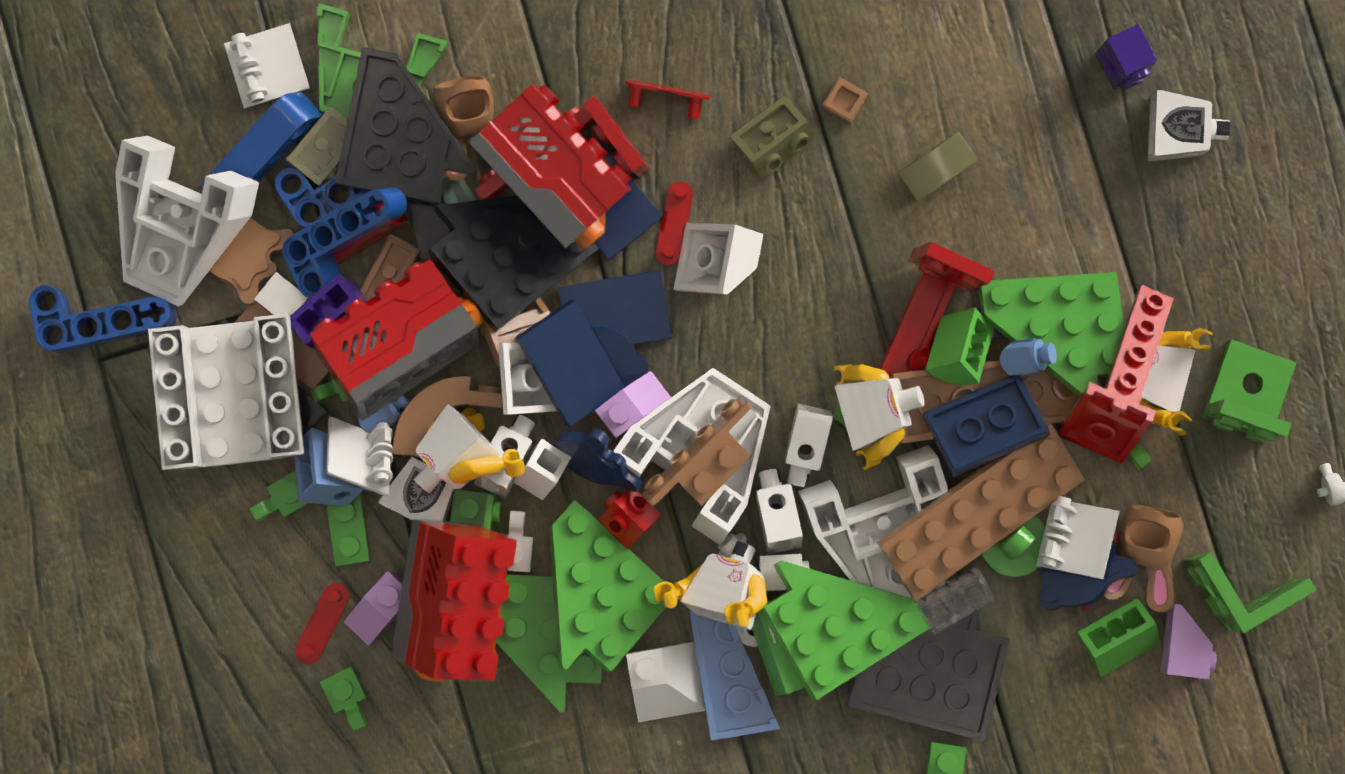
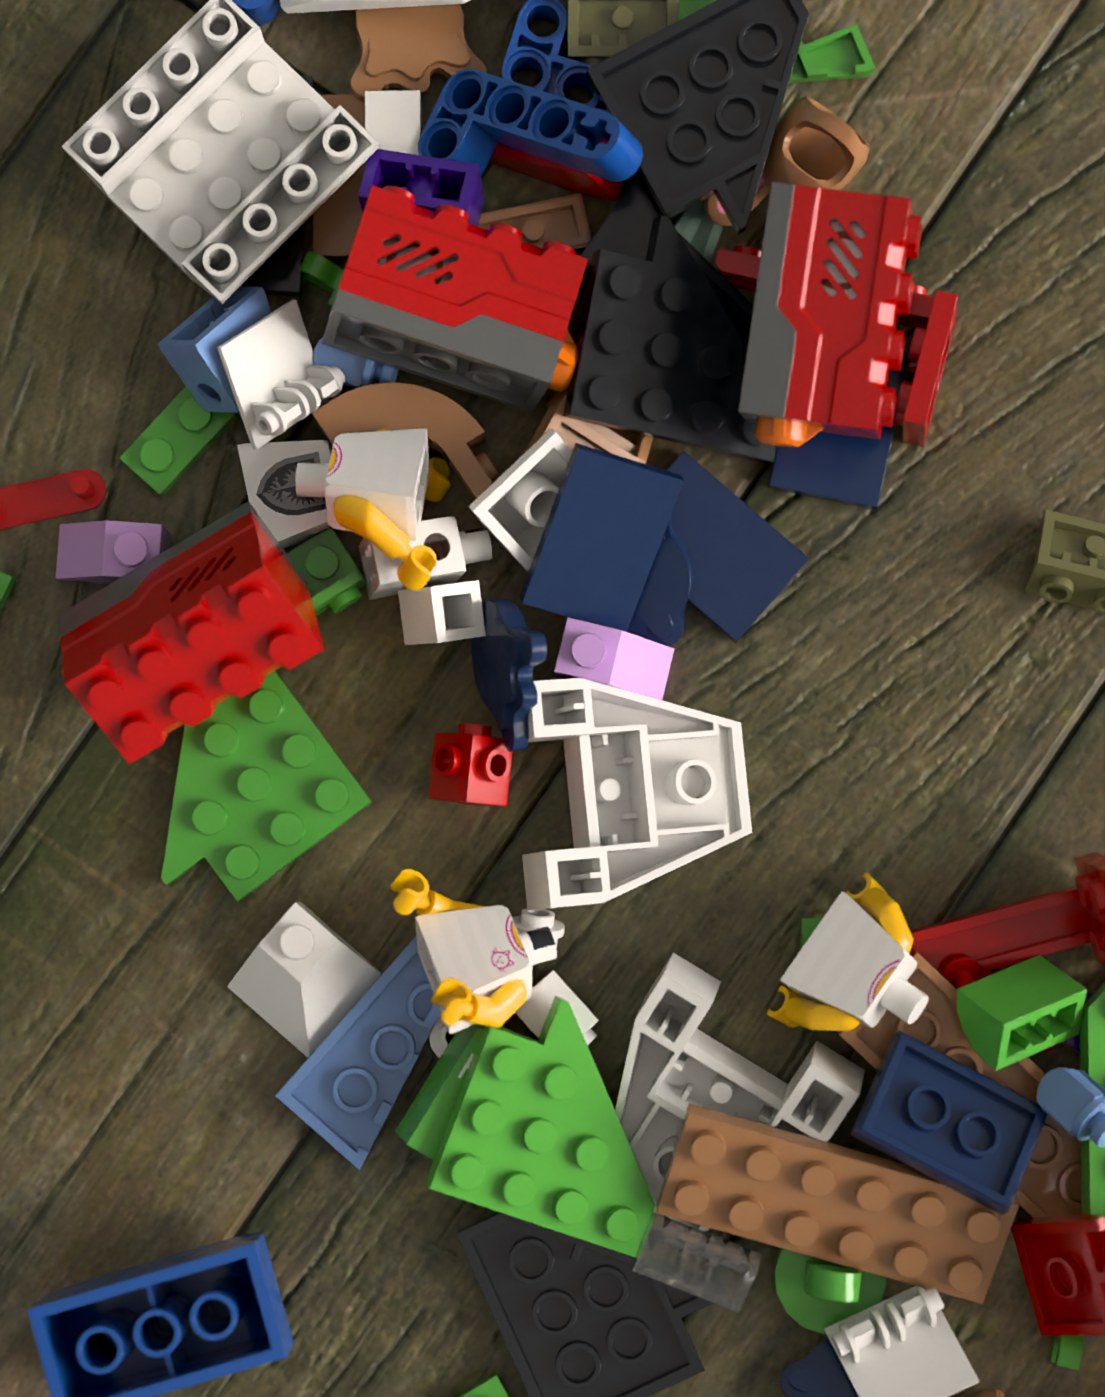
camera: 55 degrees right, 0 degrees up
bright green plate [250,470,310,522] -> none
white plate [503,510,534,572] -> none
bright green wing [549,500,666,673] -> none
red piece [625,80,710,118] -> none
medium nougat bracket [642,396,752,507] -> none
red piece [656,181,693,266] -> none
white slope [673,222,763,295] -> none
white torso [756,469,803,555] -> none
white torso [785,403,833,487] -> none

